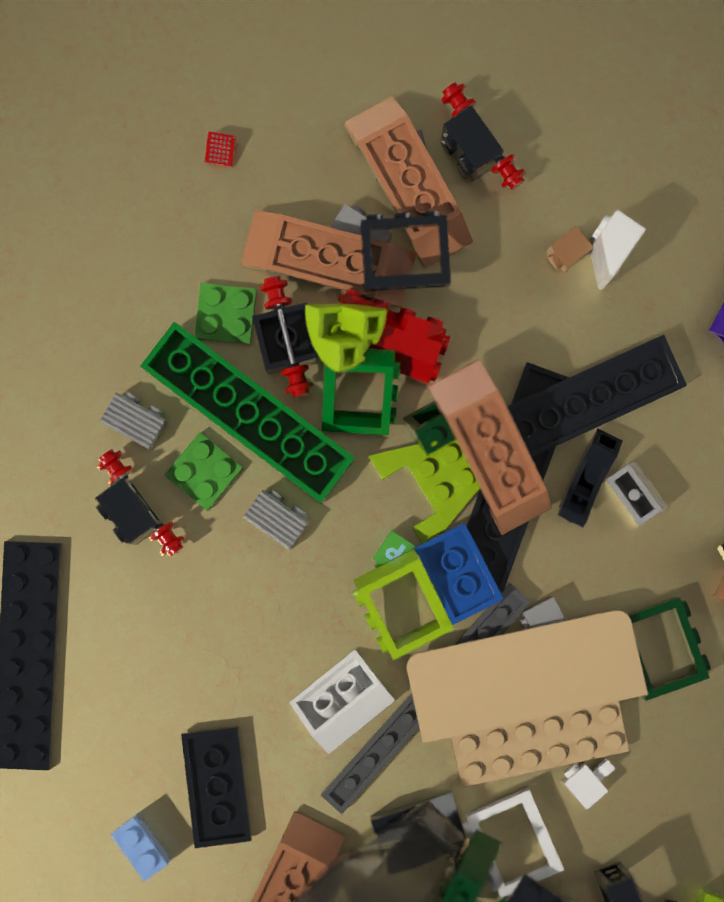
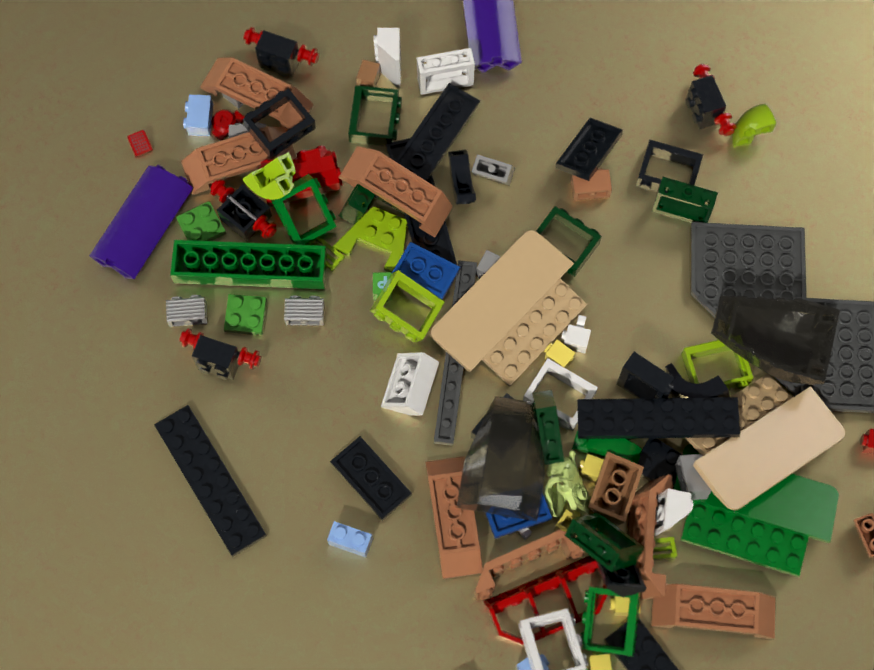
camera: 35 degrees left, 15 degrees down
none -> dark purple cylinder [89,165,193,279]
none -> light blue brick [183,95,213,136]
none -> red piece [211,110,244,141]
none -> lime tile [307,237,345,271]
none -> dark green window [348,85,402,146]
none -> white window [417,48,475,95]
none -> light yellow brick [544,340,576,369]

